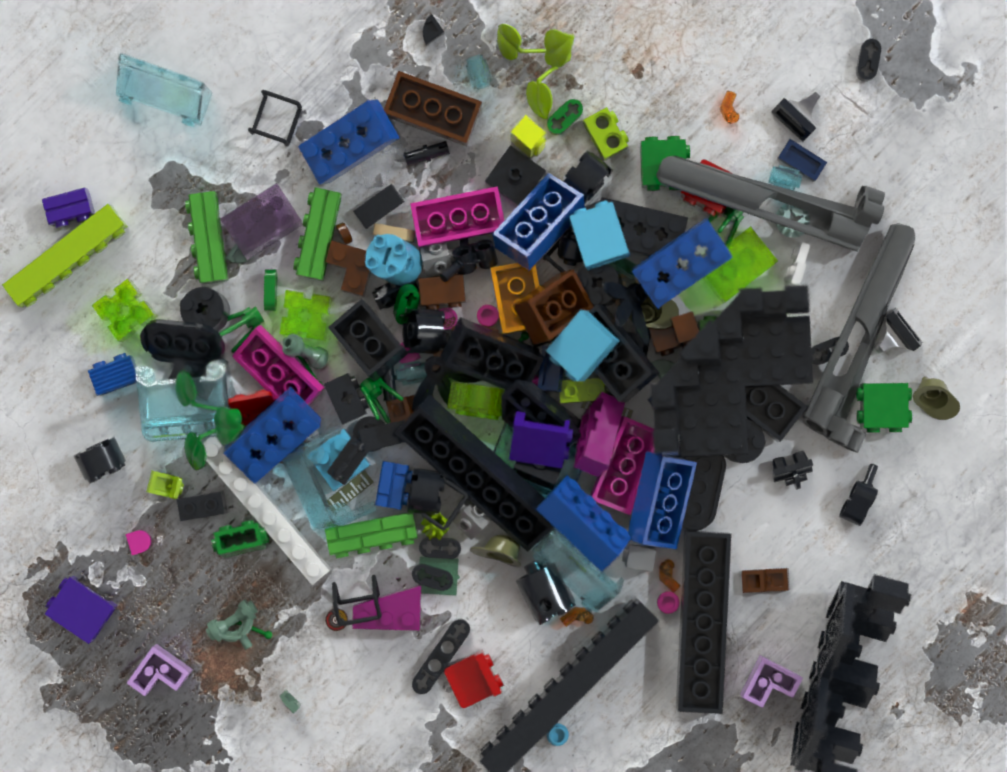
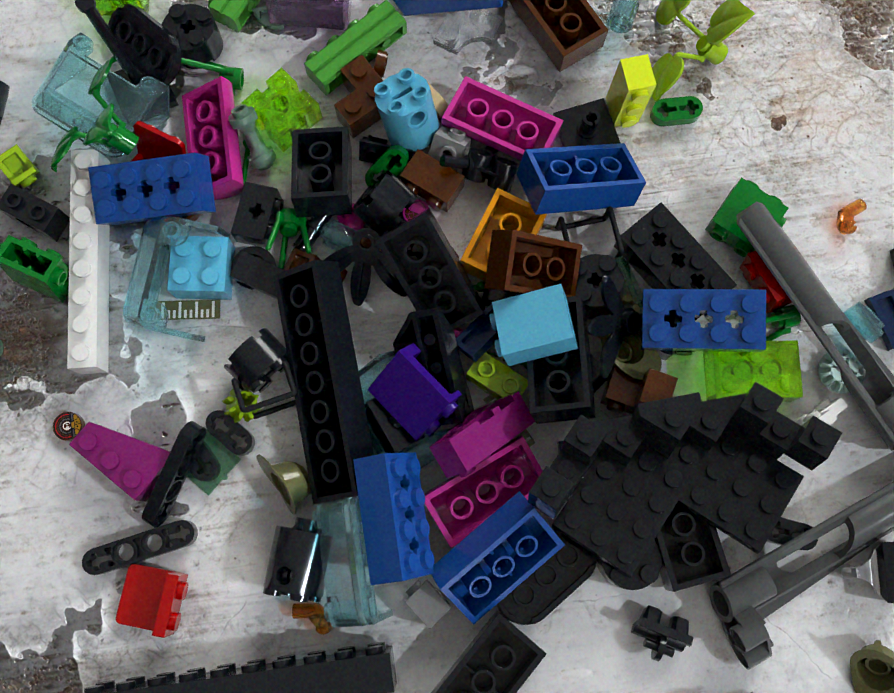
camera: 35 degrees right, 10 degrees down
blue brick [88,353,142,396] -> none
green beam [264,269,278,311] -> none
bright green brick [325,512,418,558] -> none
black hinge [326,436,370,486] -> none
black piece [332,575,382,626] -> none
black slope [353,184,405,229] -> none
blue brick [375,461,413,510] -> none
black pin [404,140,450,166] -> none
clear neon green brick [448,381,505,420] -> none
light grey brick [453,502,491,540] -> none
dark pink tile [477,305,499,327] -> none
black head [557,232,583,266] -> none
black brick [563,150,613,204] -> none
medium azure brick [569,201,630,270] -> none
lime brick [583,107,629,161] -> none
dark pink tile [657,591,680,614] -> none
clear orange arm [659,559,681,593] -> none
green brick [856,383,912,433] -> none
none -> black beam [142,421,206,528]

